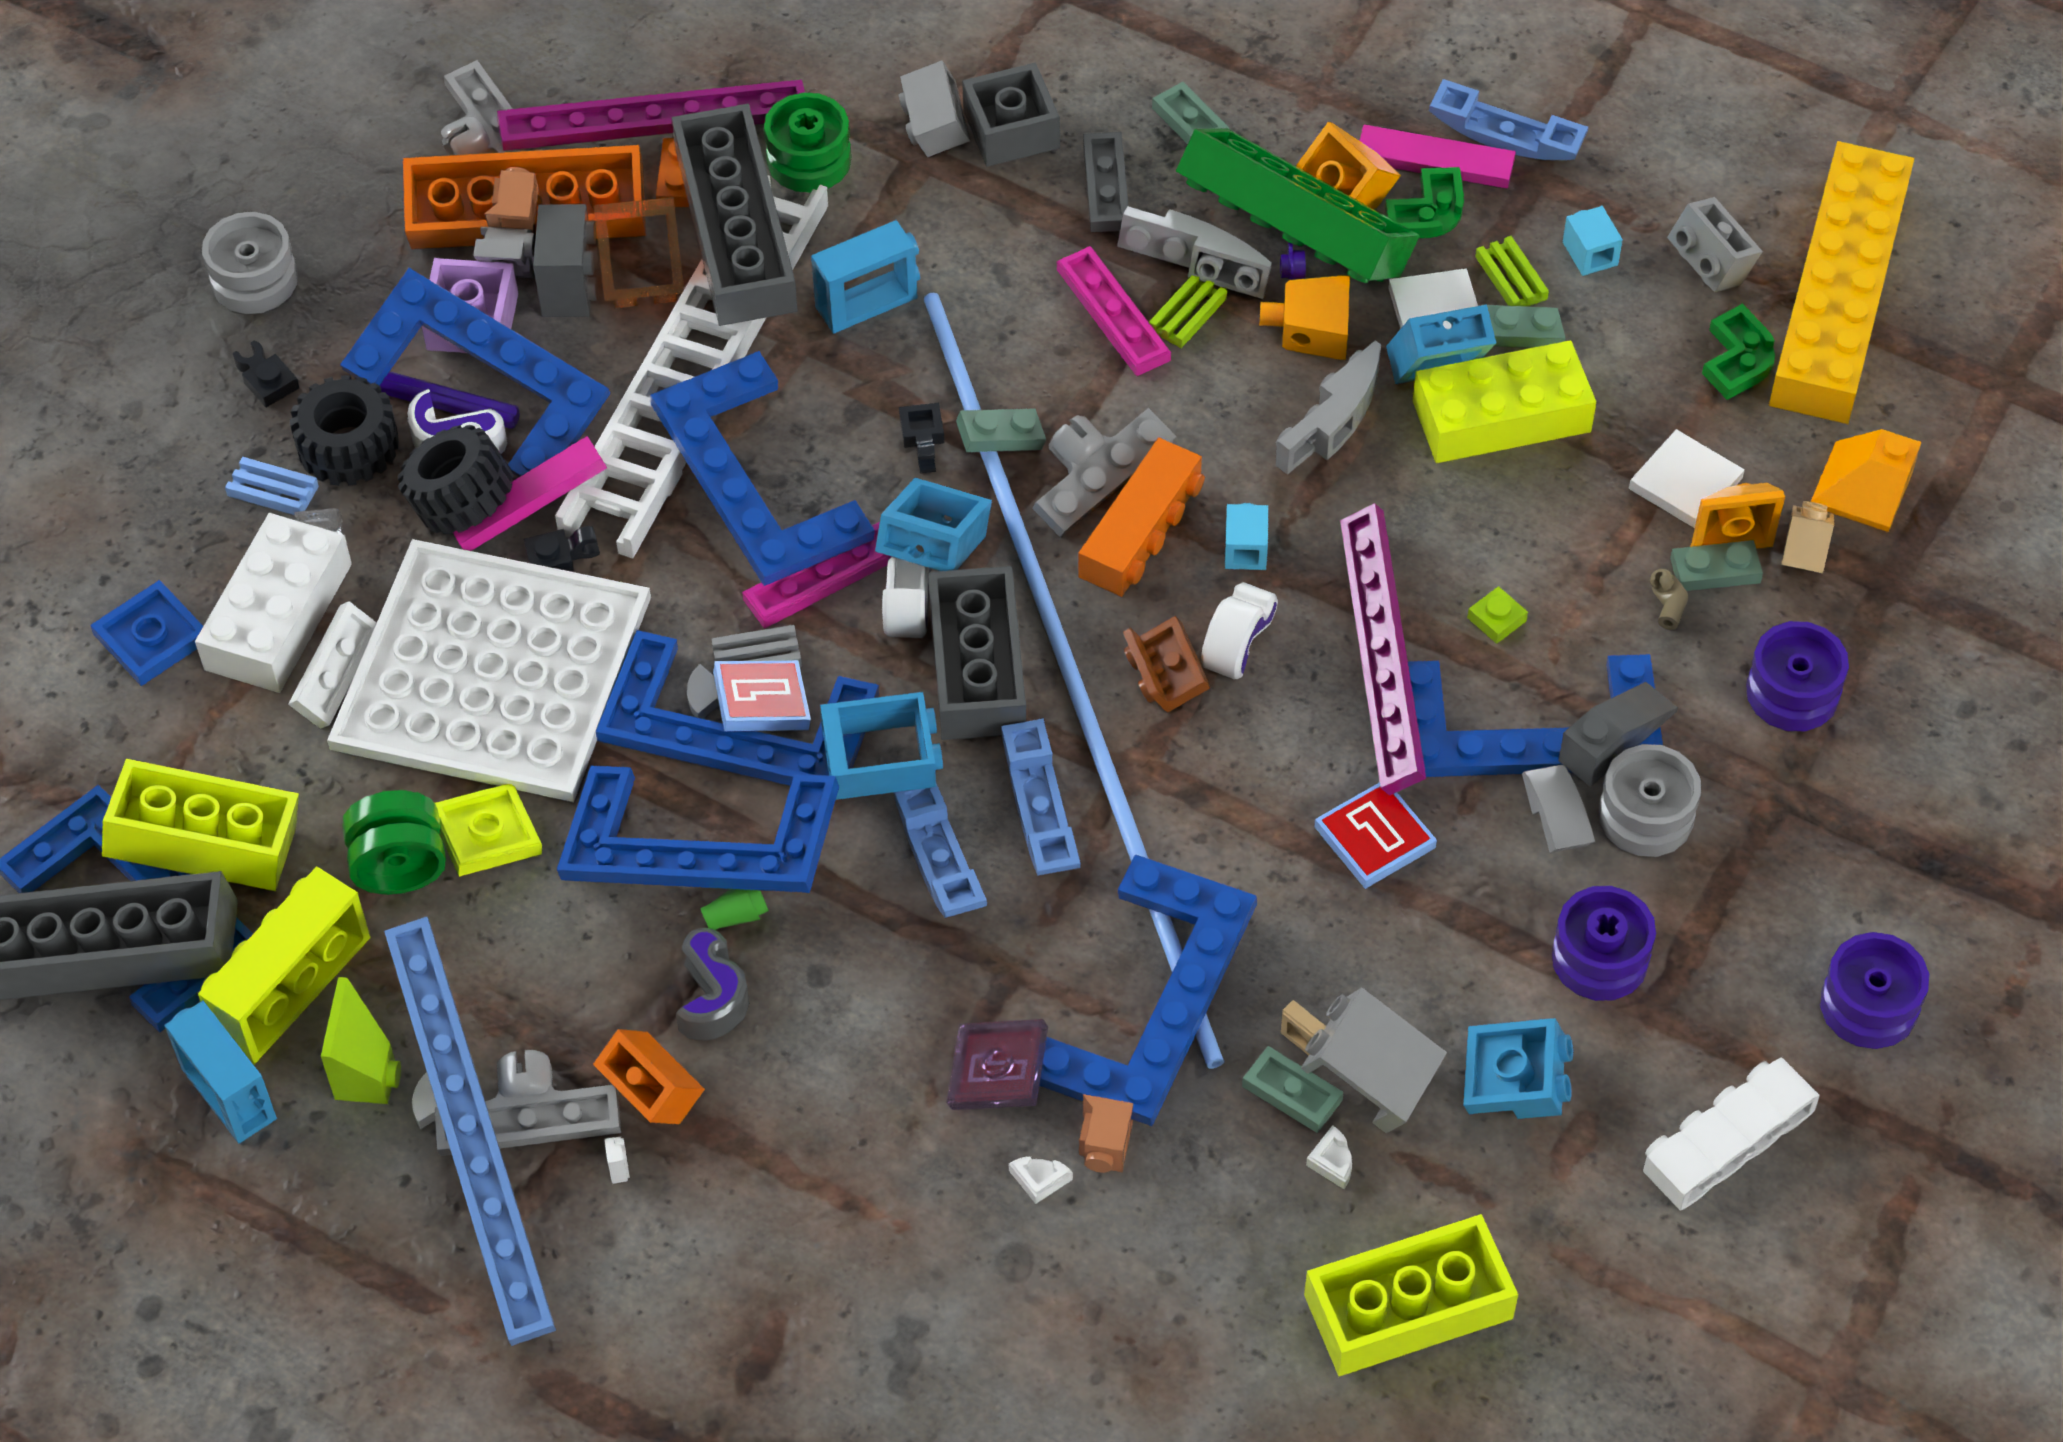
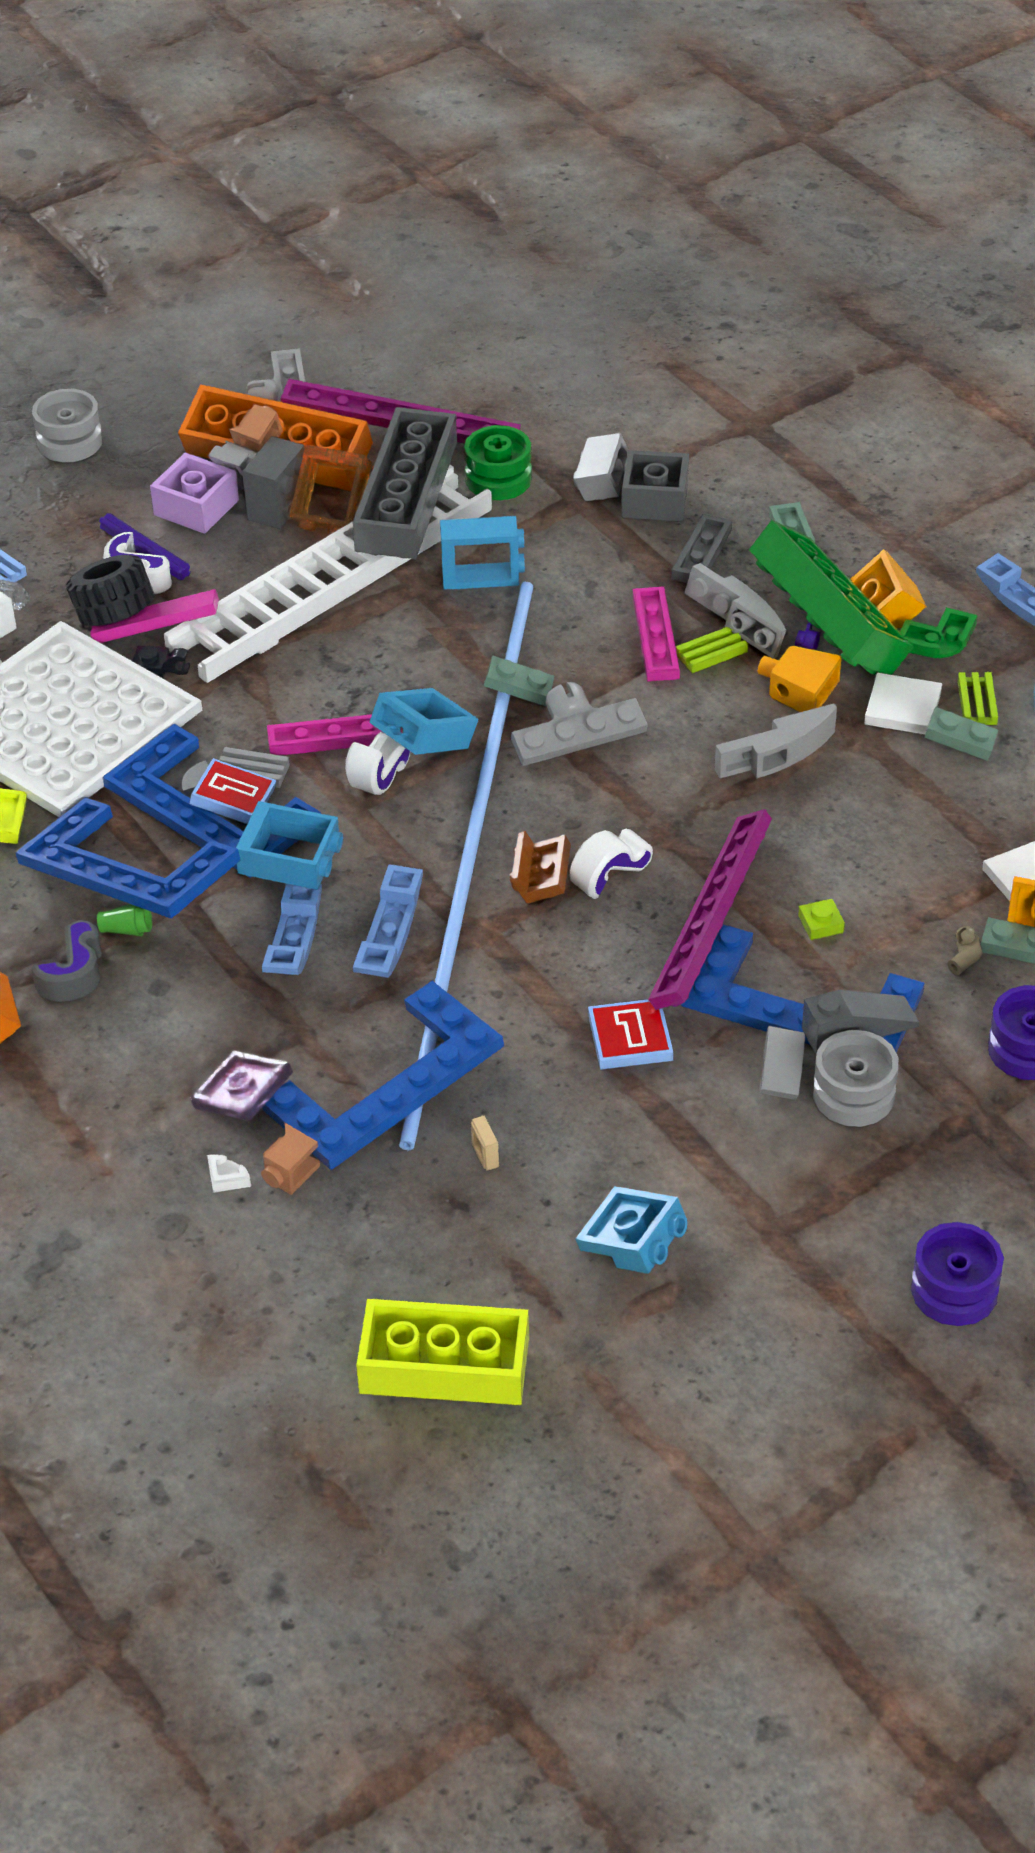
camera: 25 degrees right, 10 degrees down
black plate [233,341,300,408] -> none
black tyre [290,375,399,486] -> none
blue plate [340,268,611,478] -> none
blue plate [650,351,875,586] -> none
black plate [899,402,944,474] -> none
dark grey brick [928,566,1026,740] -> none
orange brick [1078,437,1205,597] -> none
medium azure brick [1225,503,1268,570] -> none
sand green plate [1242,1046,1344,1133] -> none
light grey panel [1301,987,1447,1133] -> none
white tile [1306,1125,1352,1189] -> none
dark pink tile [1359,125,1516,189] -> none
dark azure window [1386,304,1496,384] -> none
neon yellow brick [1413,340,1596,463] -> none
dark purple wheel [1552,886,1656,1001] -> none
white brick [1643,1057,1820,1211] -> none

